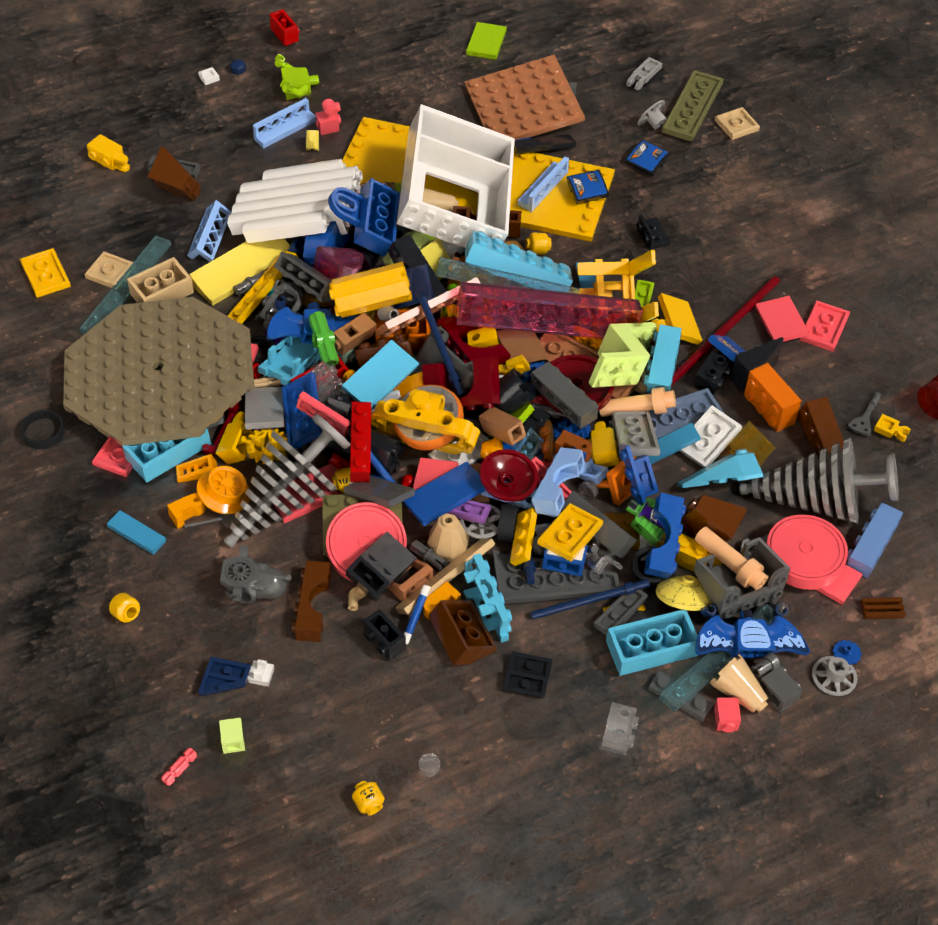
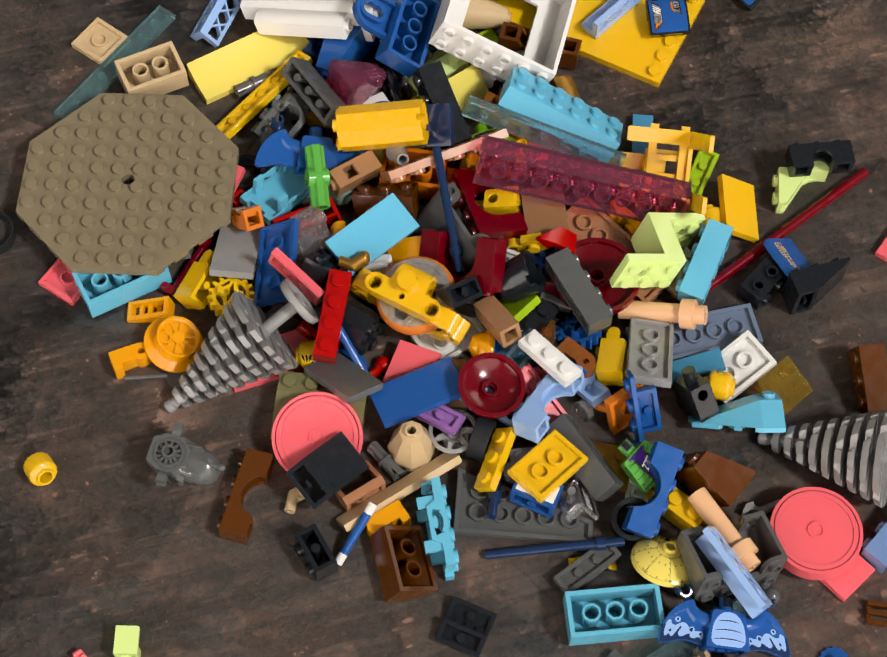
camera: 10 degrees right, 10 degrees up
yellow tile [20,248,71,298] -> none
dark azure tile [107,510,166,555] -> none
dark blue wing [198,657,251,696] -> none
white tile [248,659,274,687] -> none
yellow head [525,232,551,255] -> none
black bracket [636,214,670,250] -> none
orange brick [744,363,802,432] -> none
coral tile [755,296,809,342] -> none
none -> orange leg [231,205,265,232]
none -> pearl gold arm [337,251,370,271]
none -> black slope [436,275,484,310]
none -> white plate [518,329,582,388]
none -> red slope [536,226,577,254]
none -> black torso [674,366,720,423]
none -> light blue fence [695,526,773,619]
none -> yellow head [704,370,736,401]
none -> yellowish green arch [772,161,829,214]
none -> black arch [785,139,856,177]

